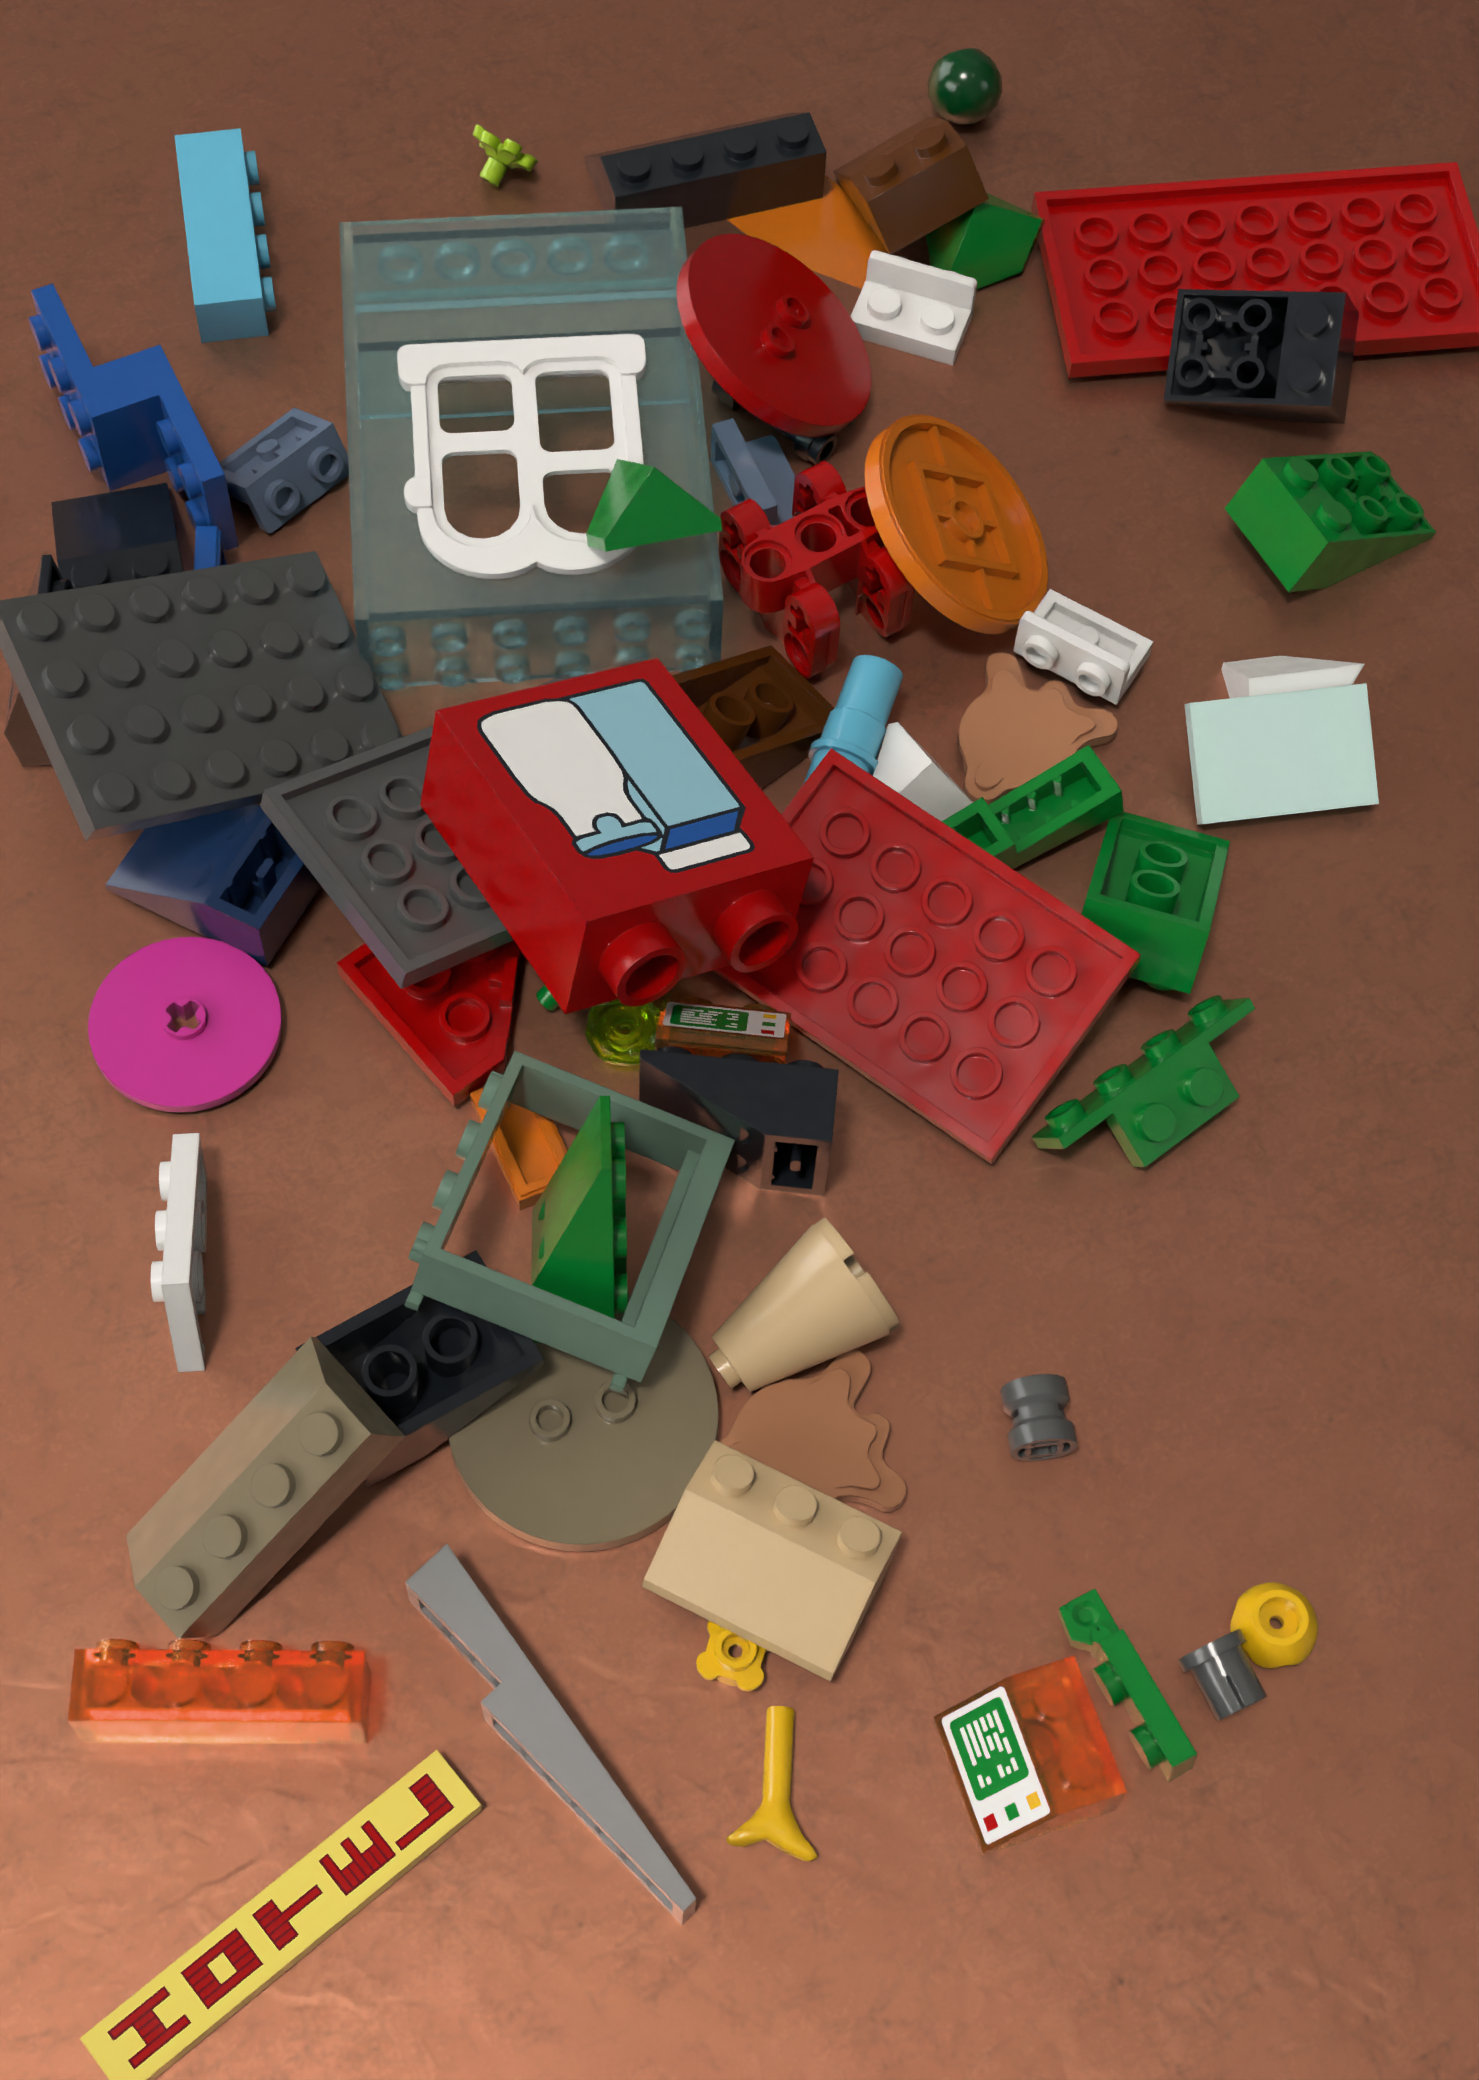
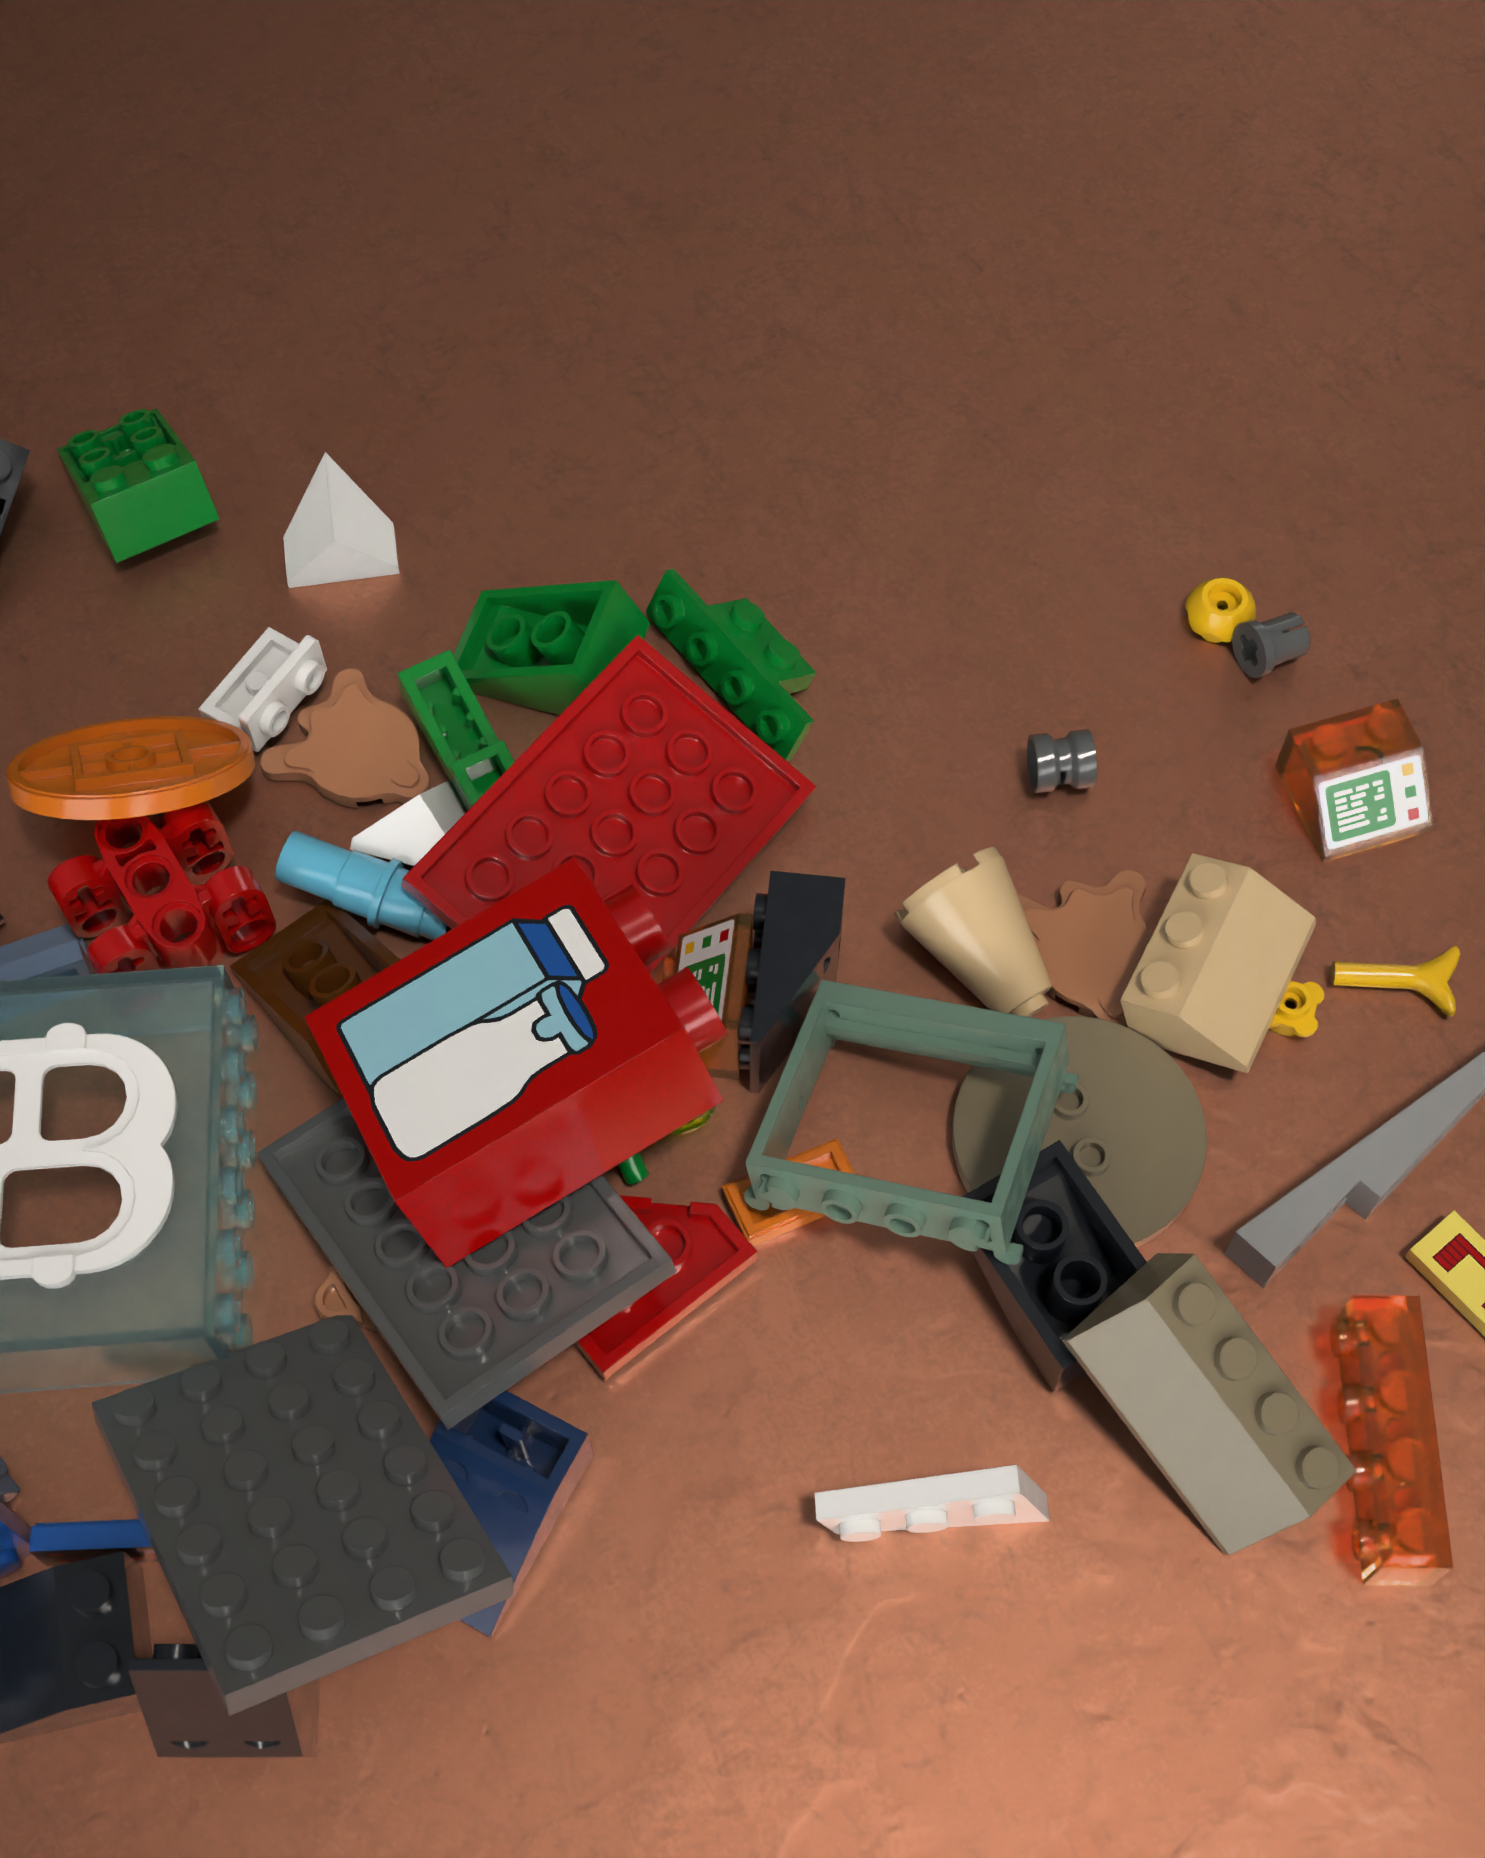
camera: 85 degrees left, 0 degrees up
dark pink piece [88,937,282,1112] -> none
green slope [531,1096,628,1343] -> none
green slope [586,459,722,552] -> none
green hinge [1058,1589,1197,1782] -> none
light aqua tile [1184,683,1379,825] -> none

